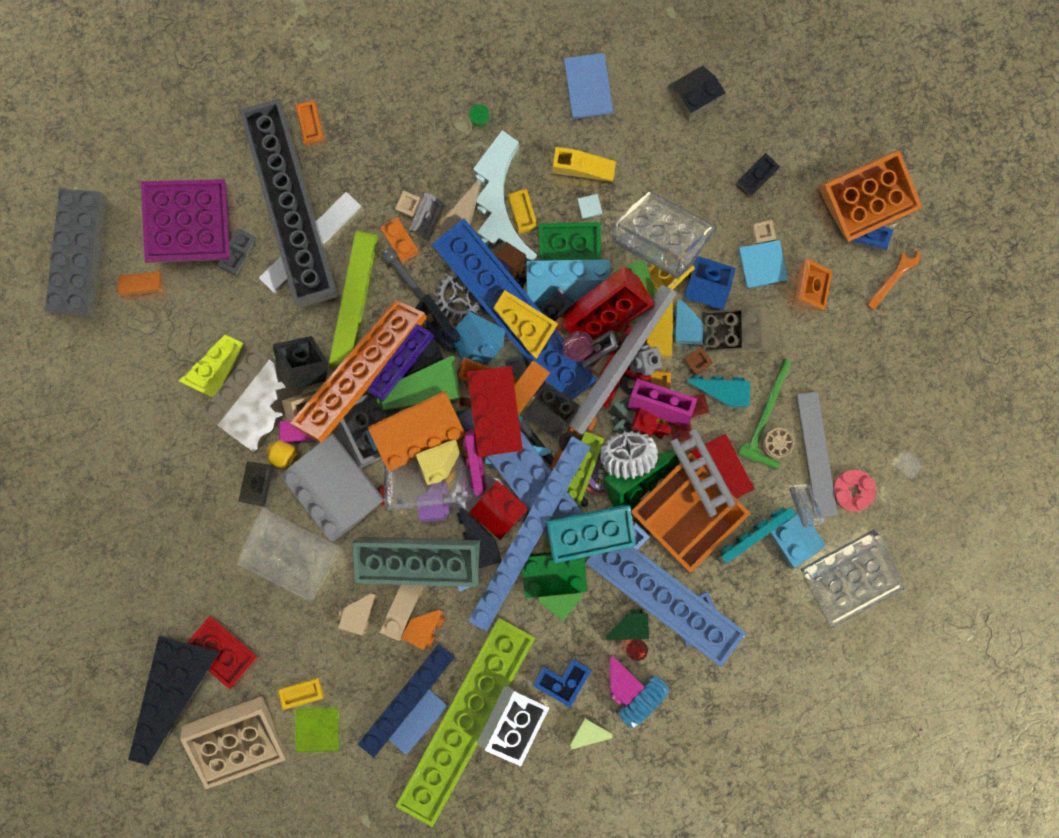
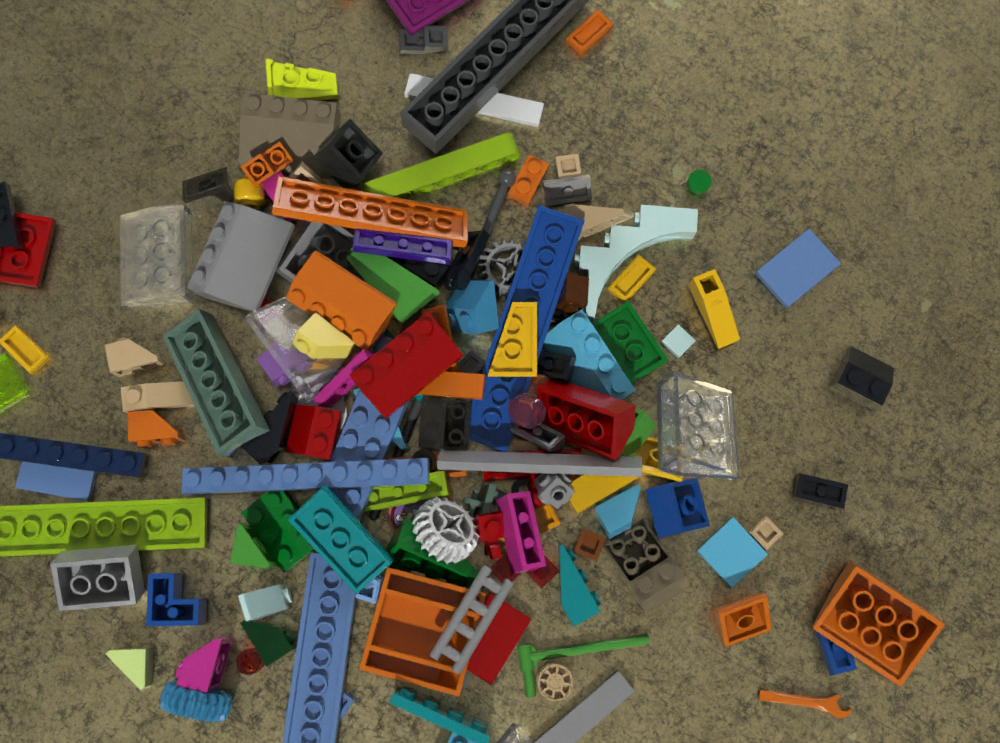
camera: 55 degrees right, 5 degrees down
none -> light aqua slope [238,584,293,621]
none -> orange slope [241,141,294,187]

